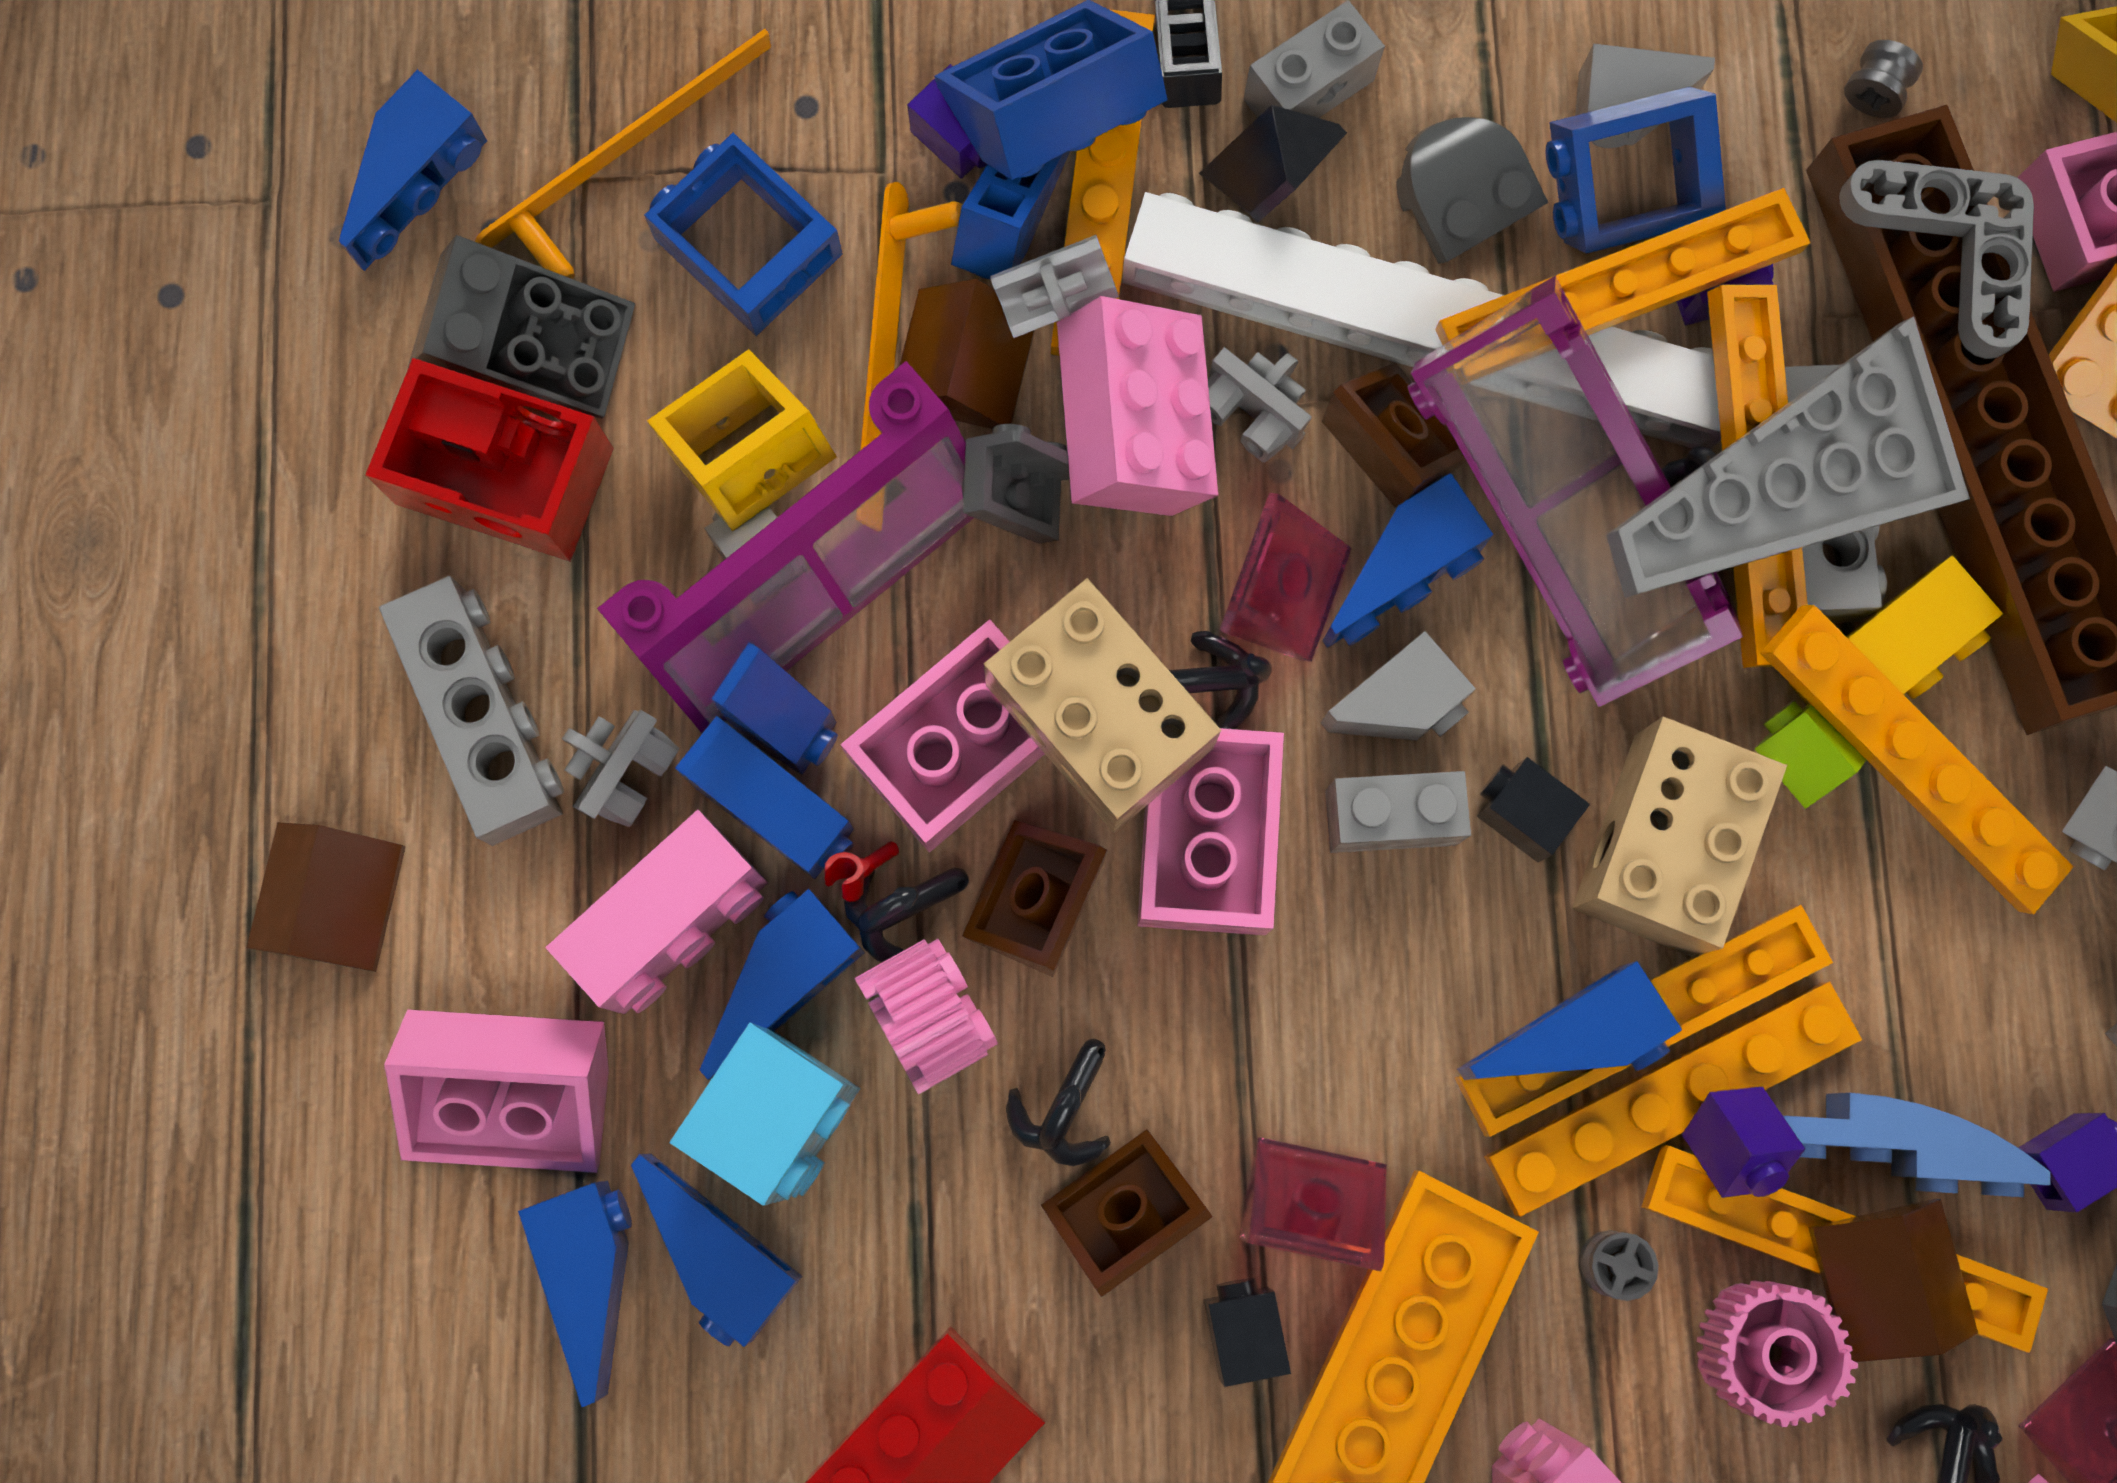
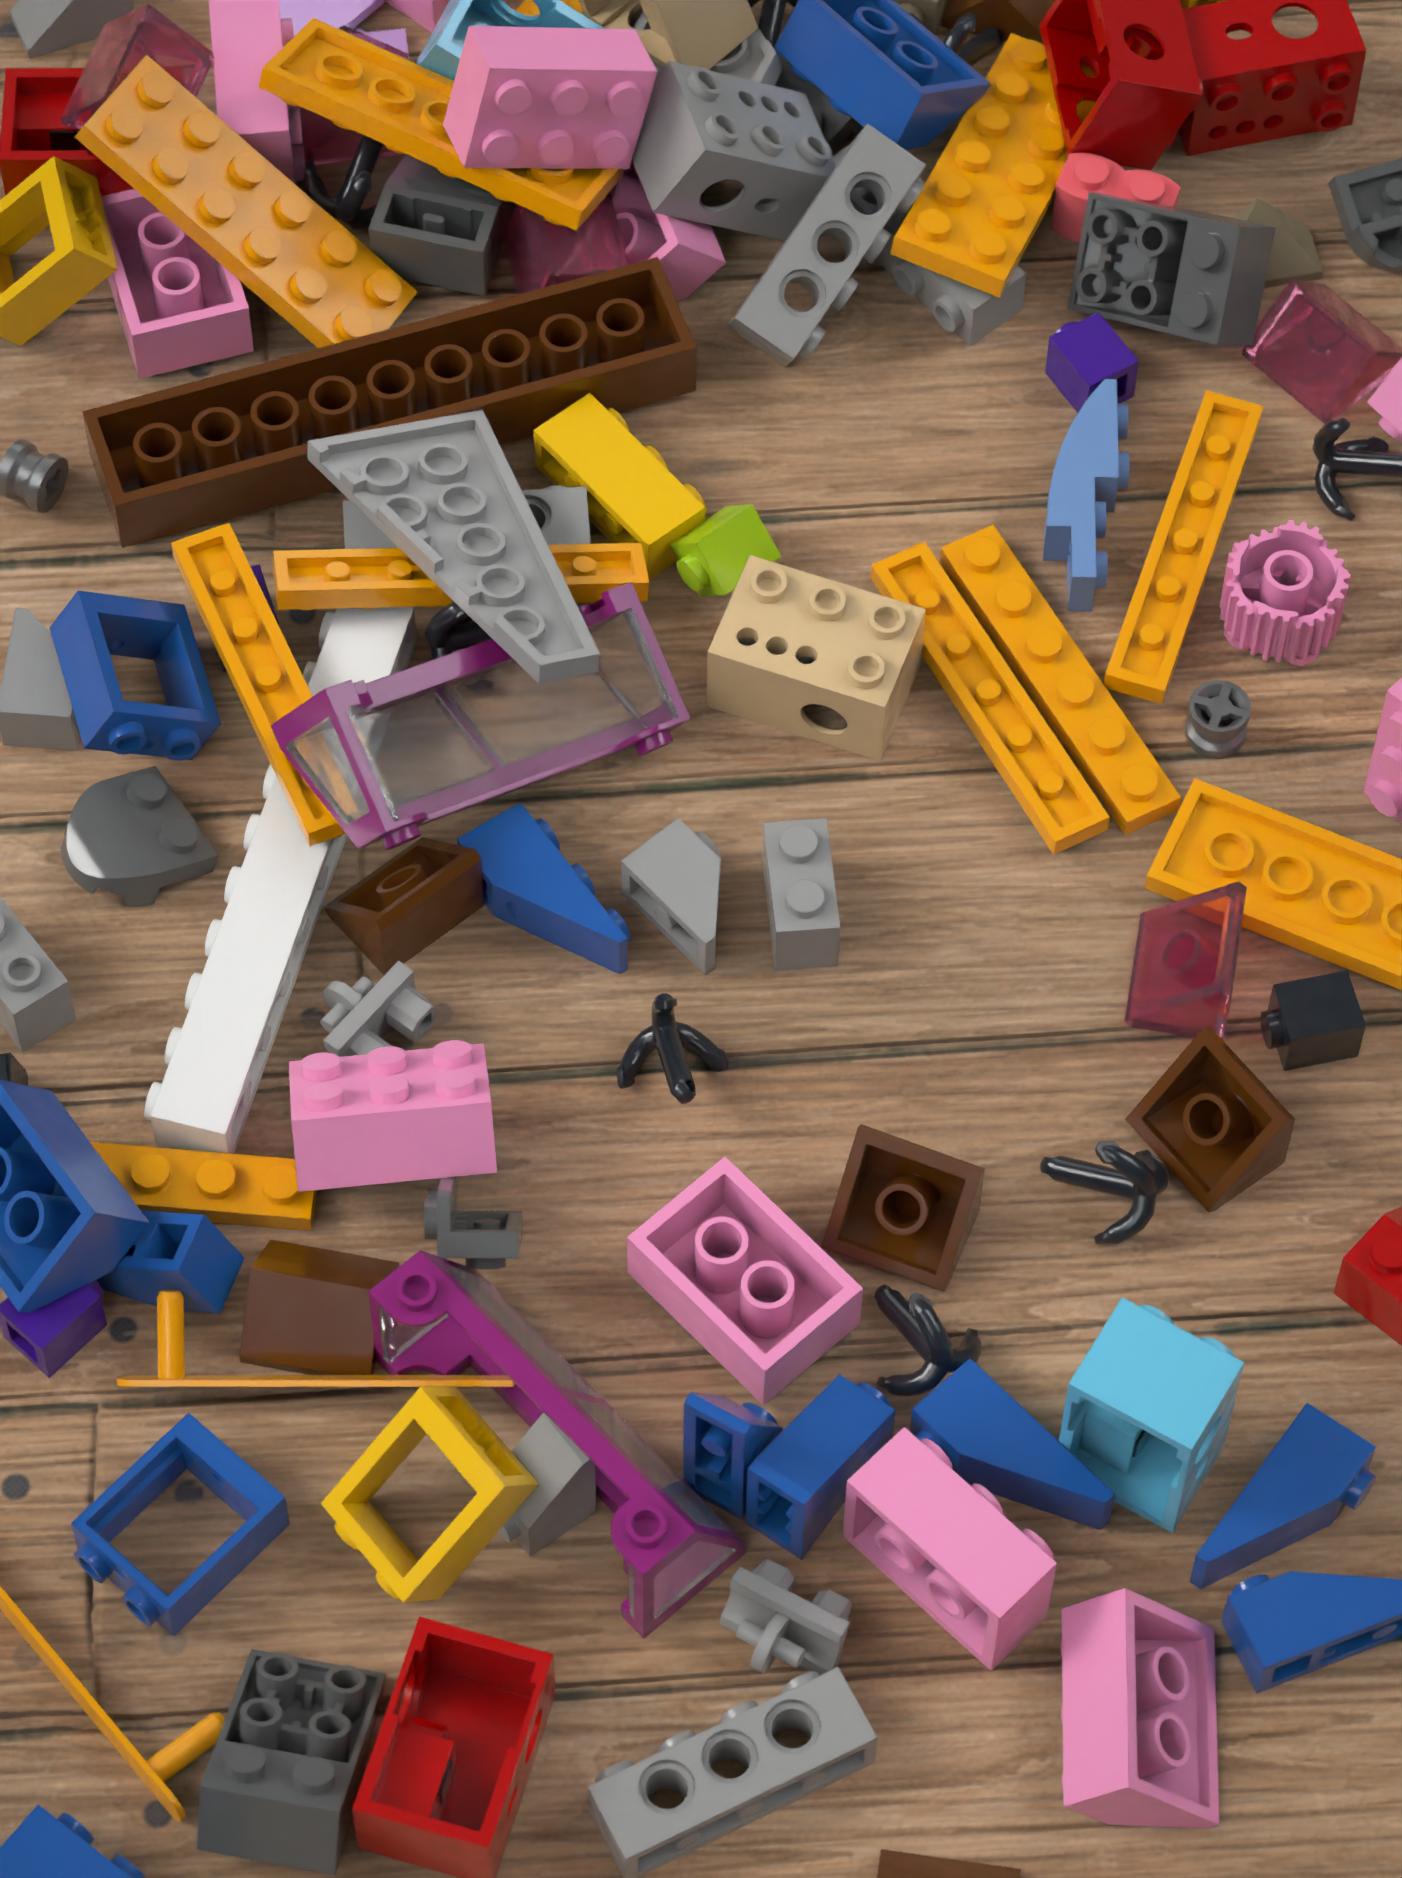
camera: 90 degrees left, 20 degrees down
red hand [824,841,899,902] -> none
bright pink brick [855,939,998,1095] -> none
tan piece [983,578,1222,833] -> none
light grey hips [990,235,1119,338] -> none
bright pink brick [1137,728,1284,935] -> none
black slope [1199,105,1347,223] -> none
clear pink slope [1219,493,1352,662] -> none
blue slope [1457,961,1682,1080] -> none
black brick [1477,757,1590,863] -> none
dark purple brick [1682,1086,1805,1198] -> none
light orange plate [1760,605,2074,915] -> none
reddish brown slope [1808,1199,1978,1362] -> none
light grey beam [1839,160,2034,359] -> none

